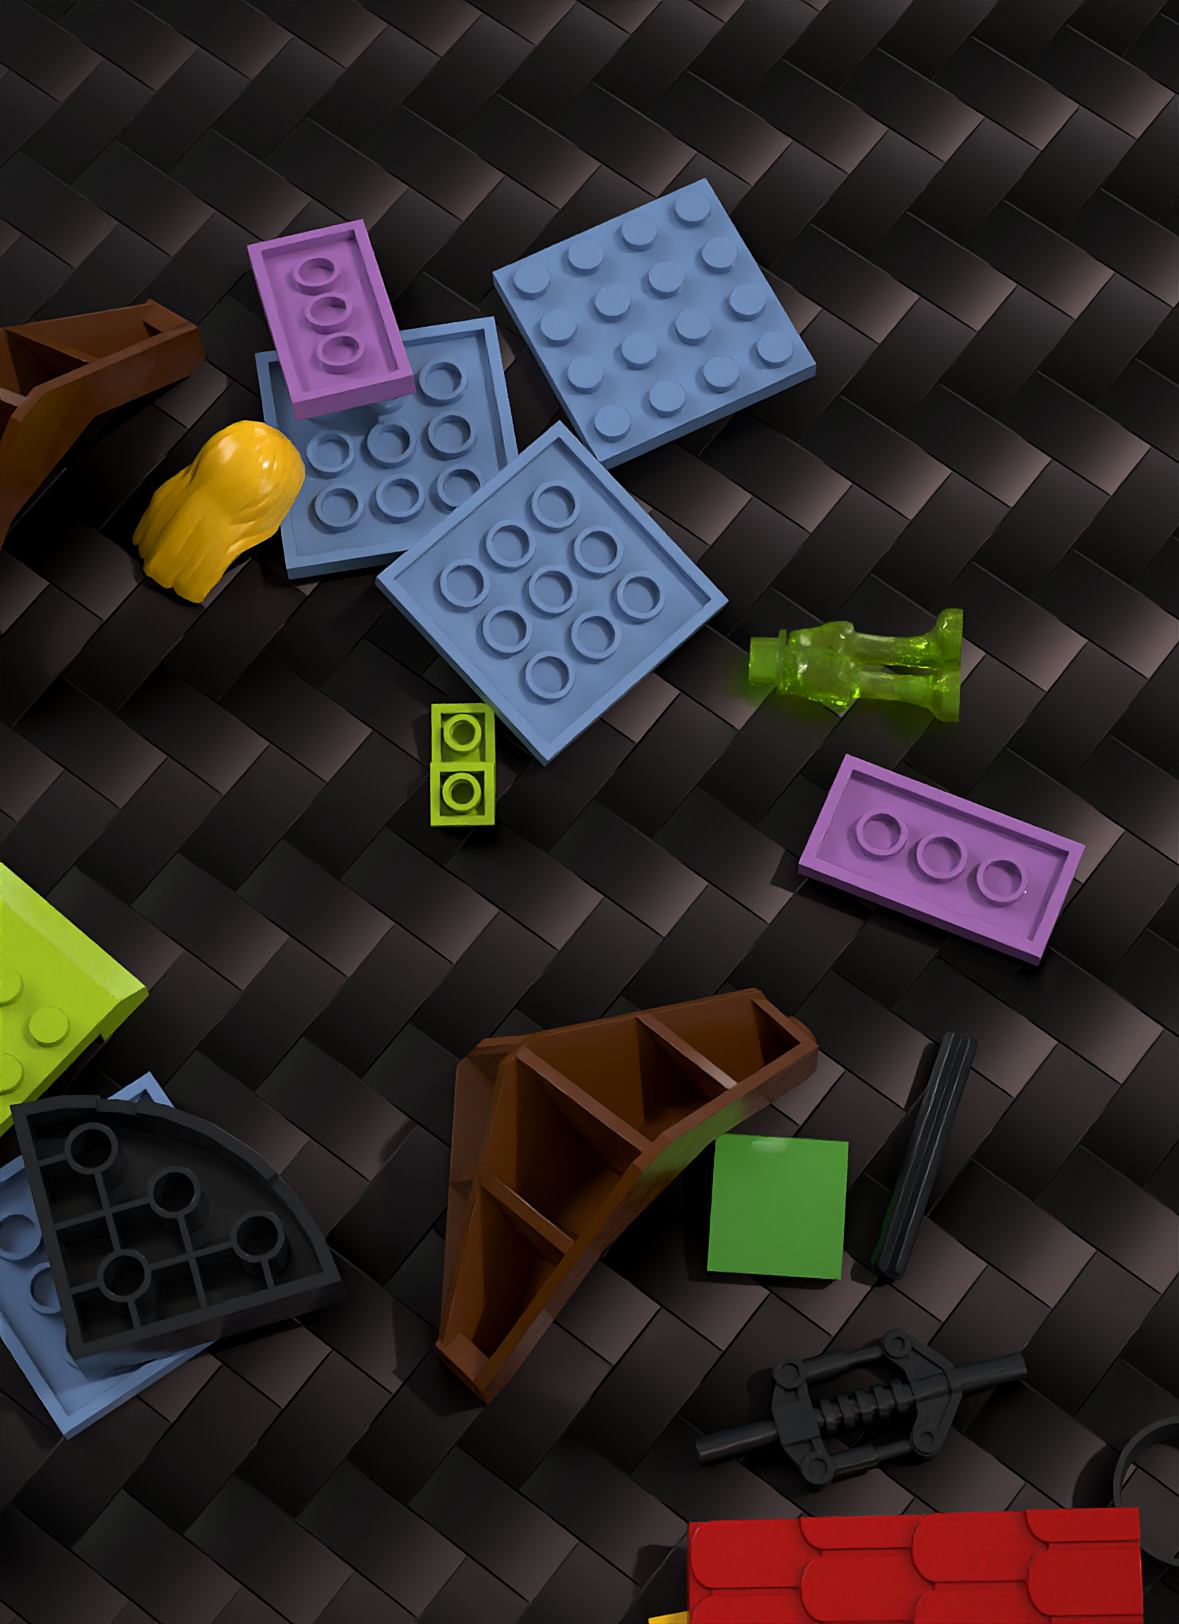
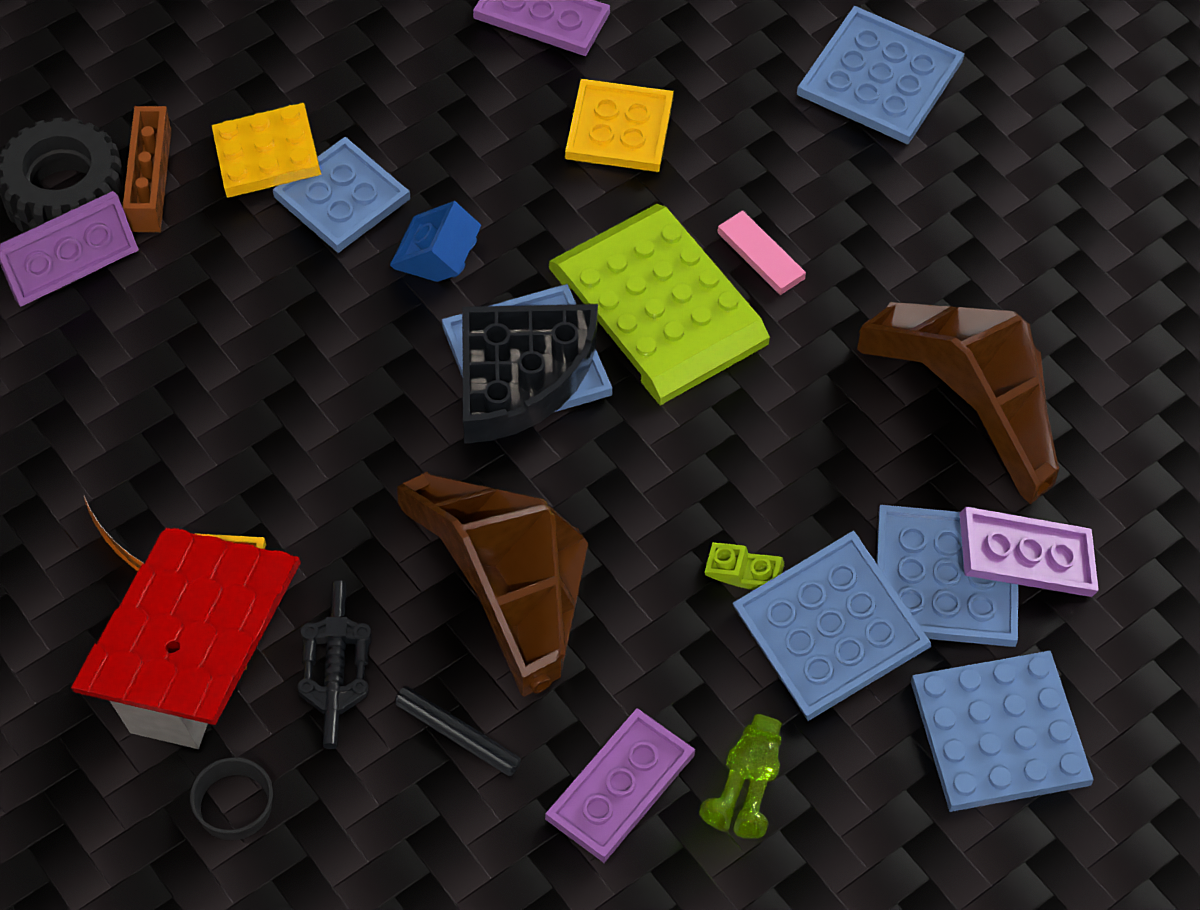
camera: 100 degrees right, 10 degrees down
yellow hair [132,420,305,603] -> none
bright green slope [707,1133,849,1280] -> none

